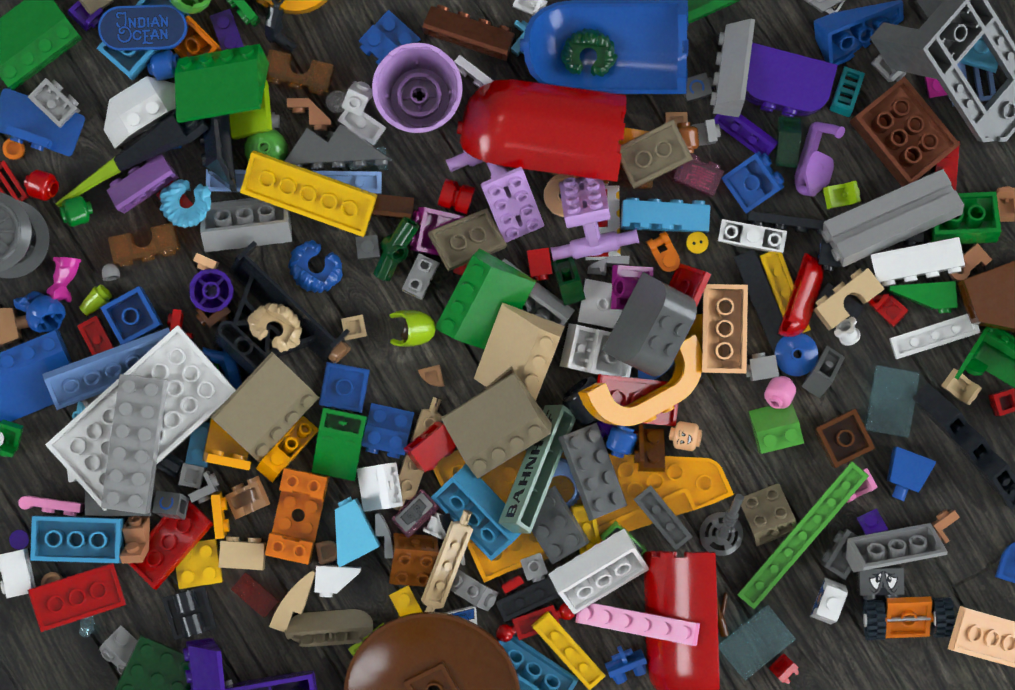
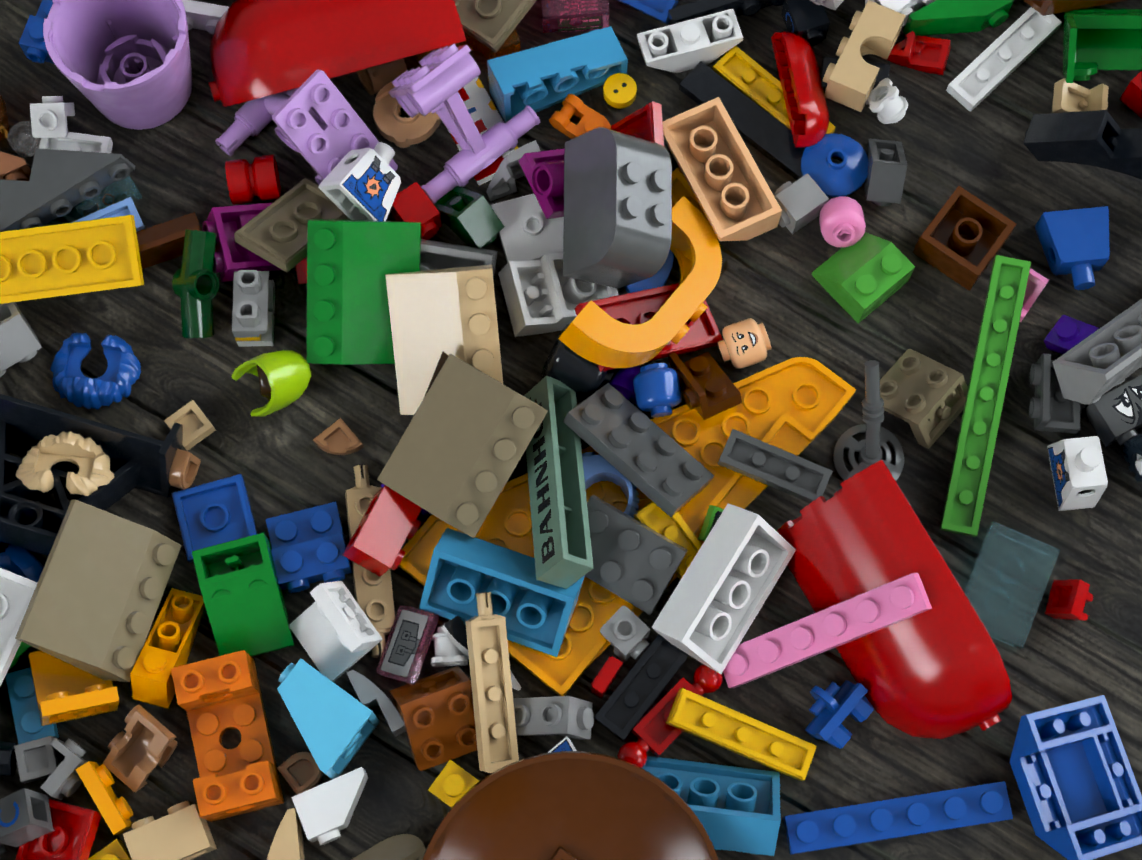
camera: 25 degrees left, 15 degrees down
dark grey brick [355,235,381,260] -> none
clear light blue tile [865,365,920,438] -> none
none -> white torso [318,142,401,221]

